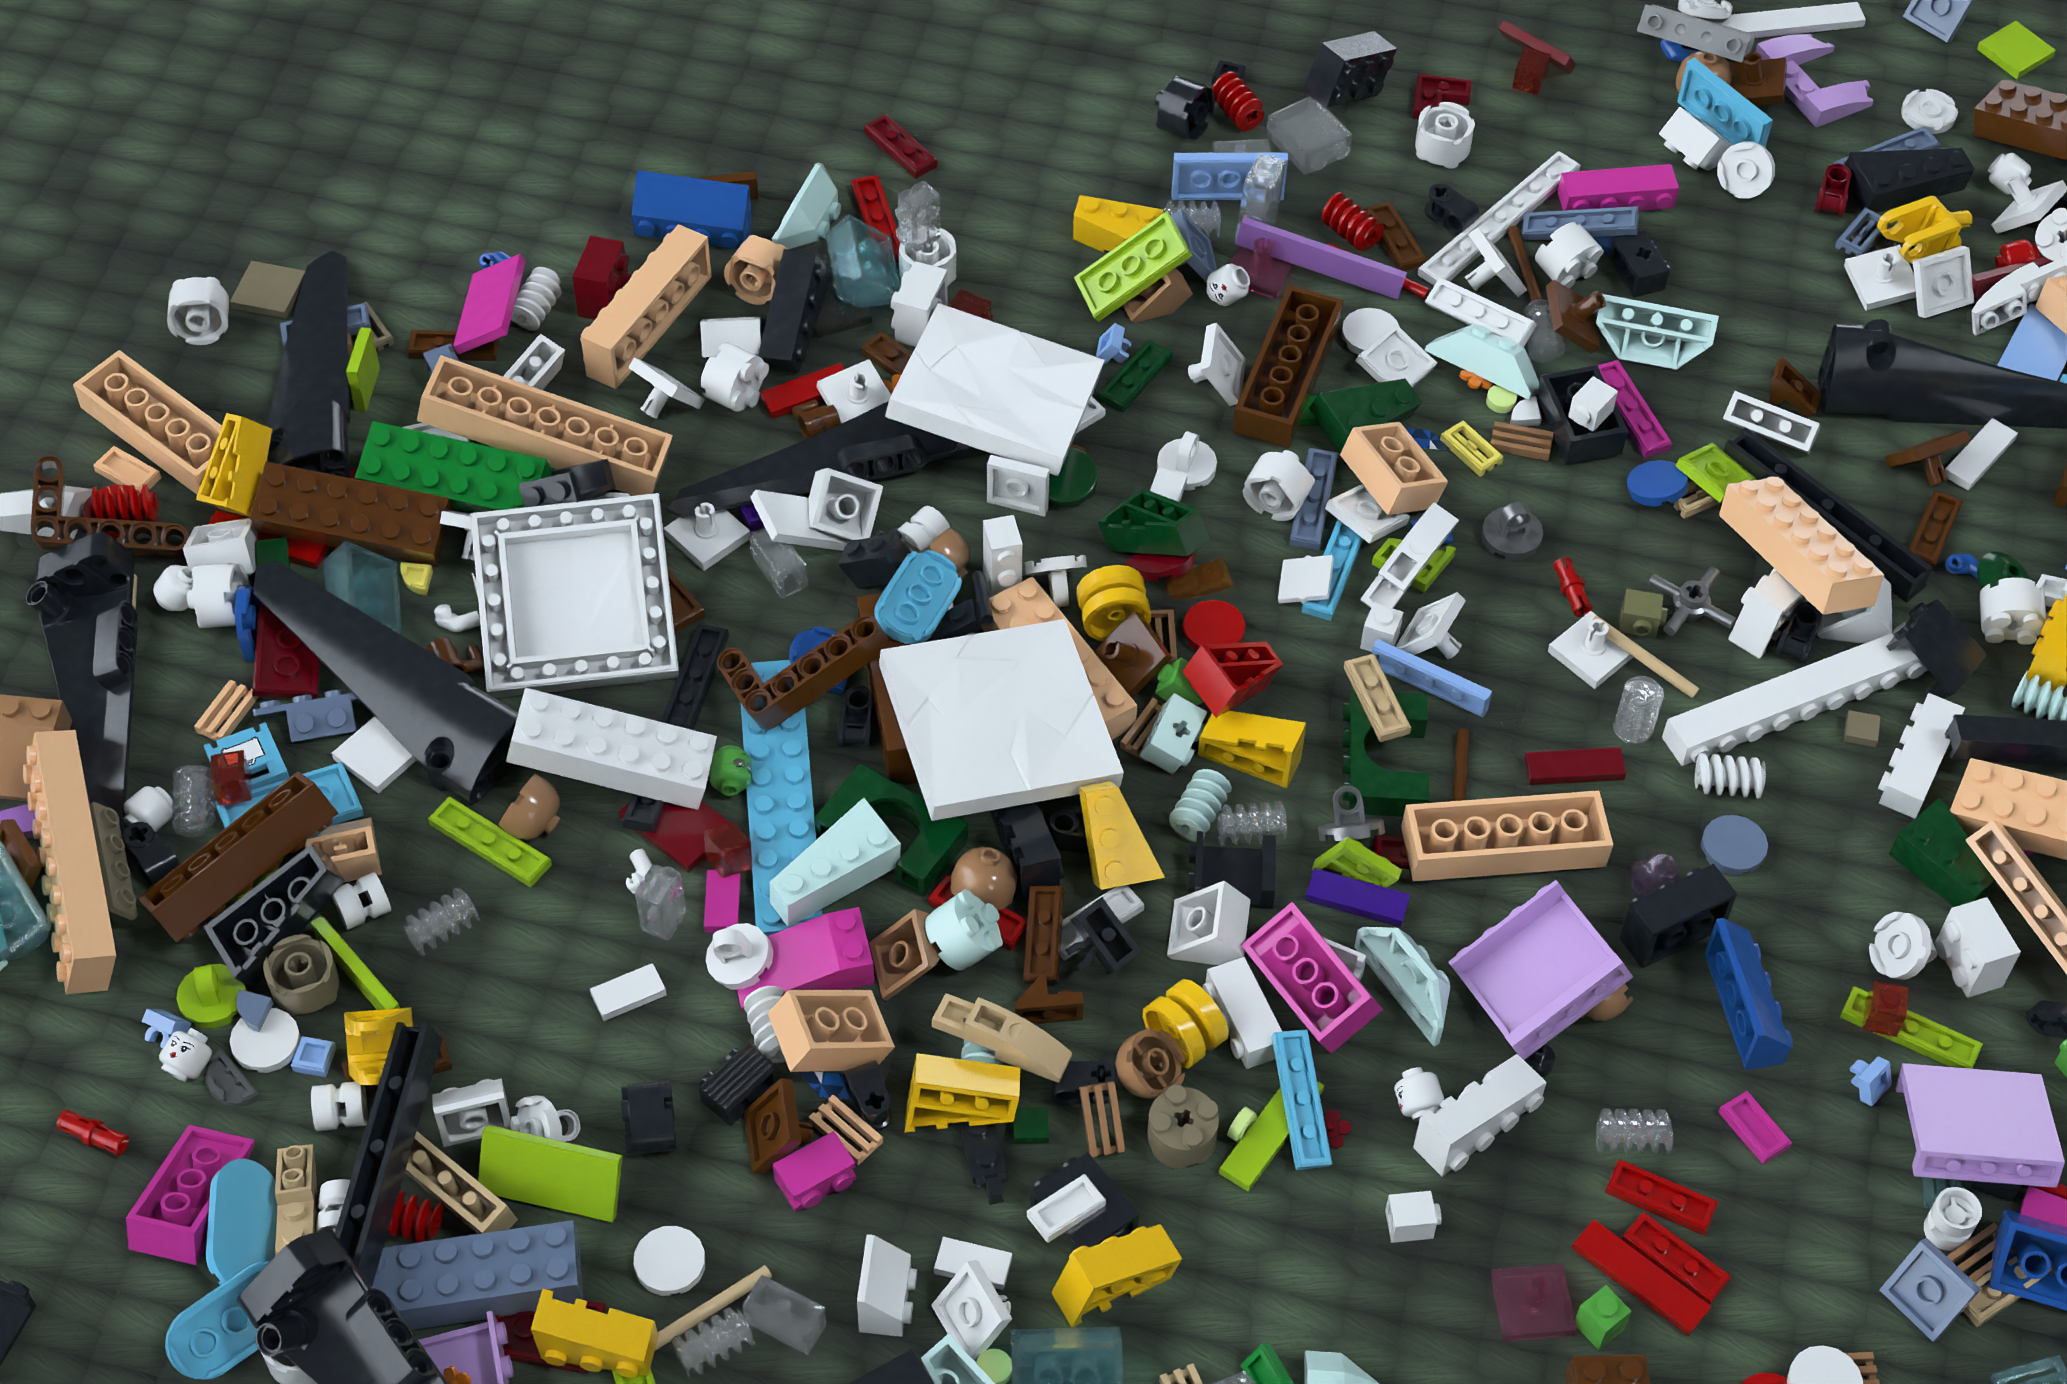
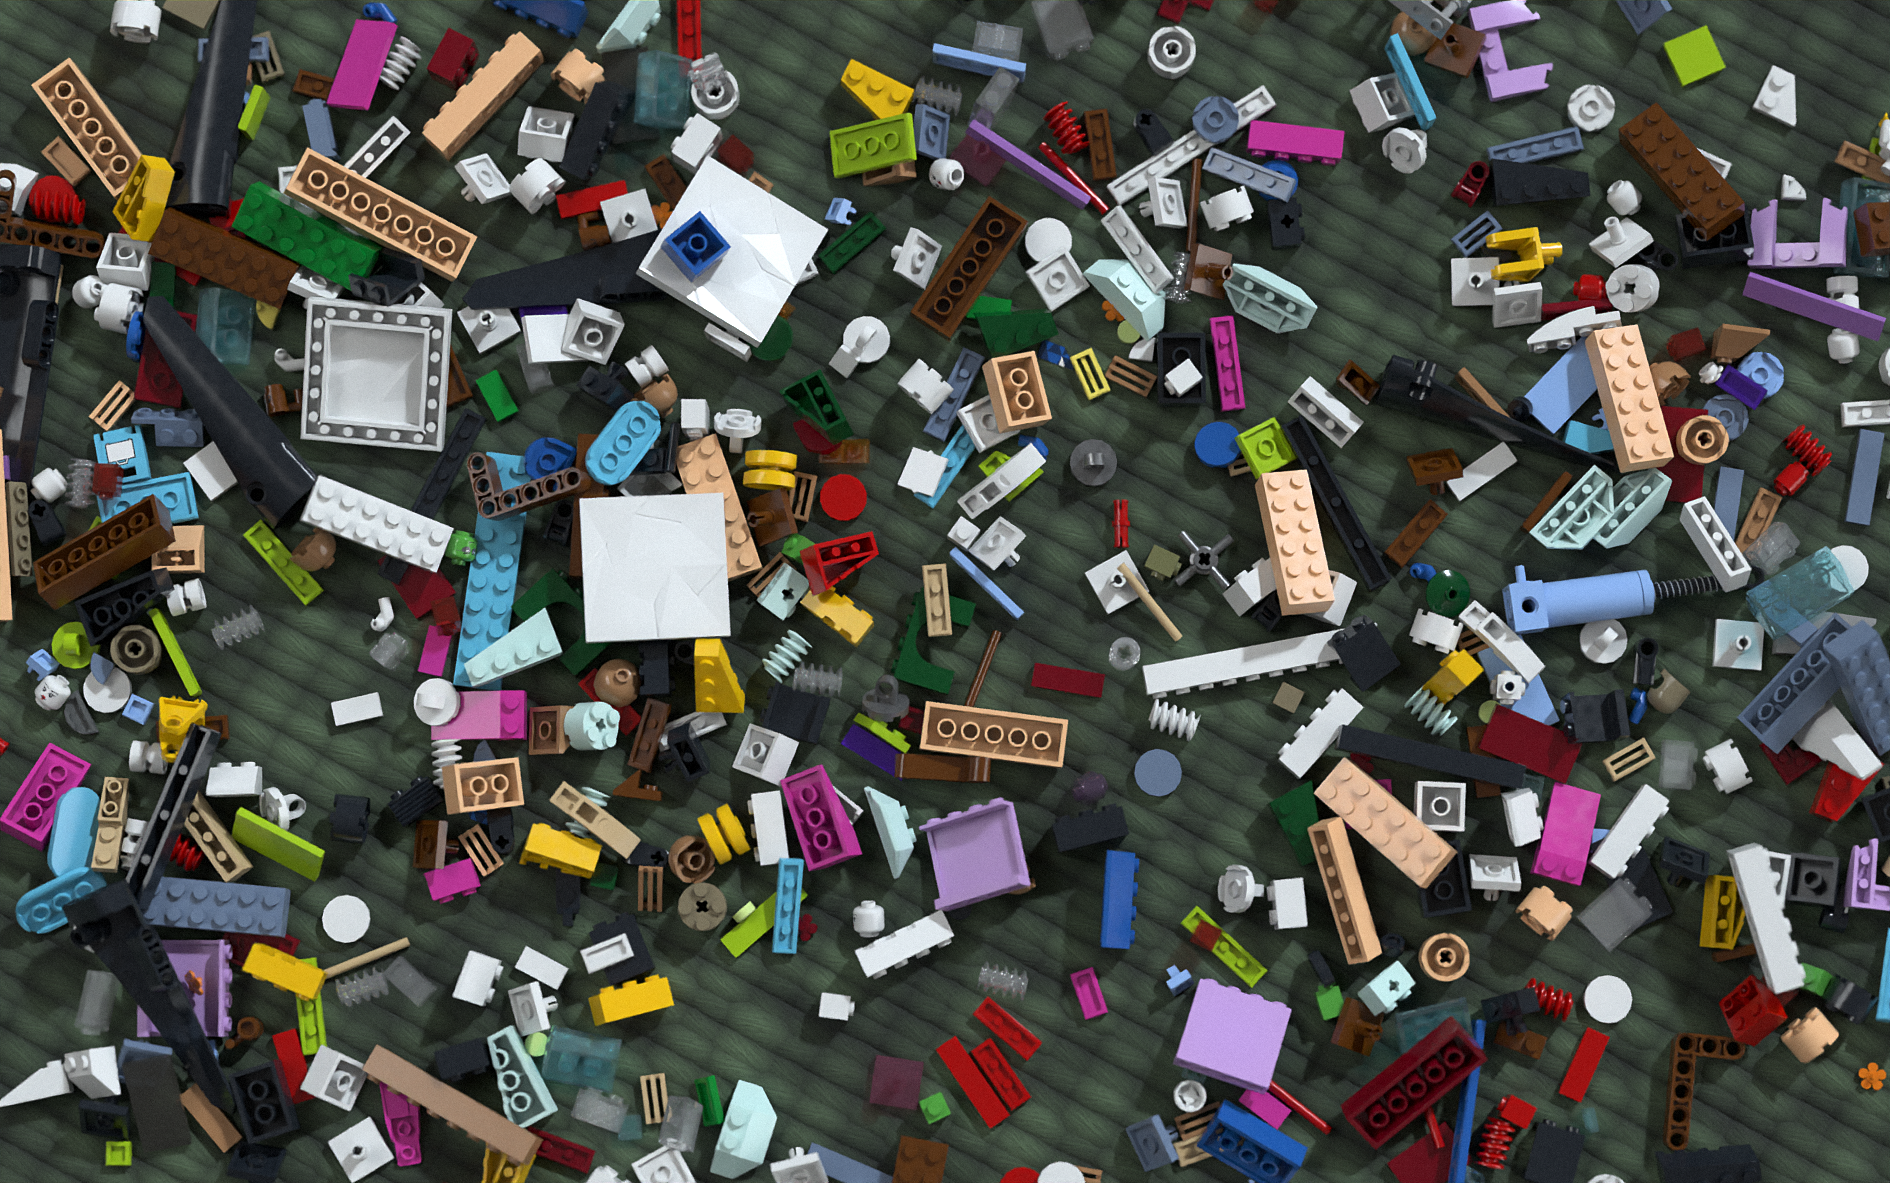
camera: 15 degrees right, 30 degrees up
none -> green tile [475,370,519,423]
none -> blue brick [660,211,731,283]
none -> reddish brown beam [894,754,991,783]
none -> sand blue tile [1192,96,1239,143]

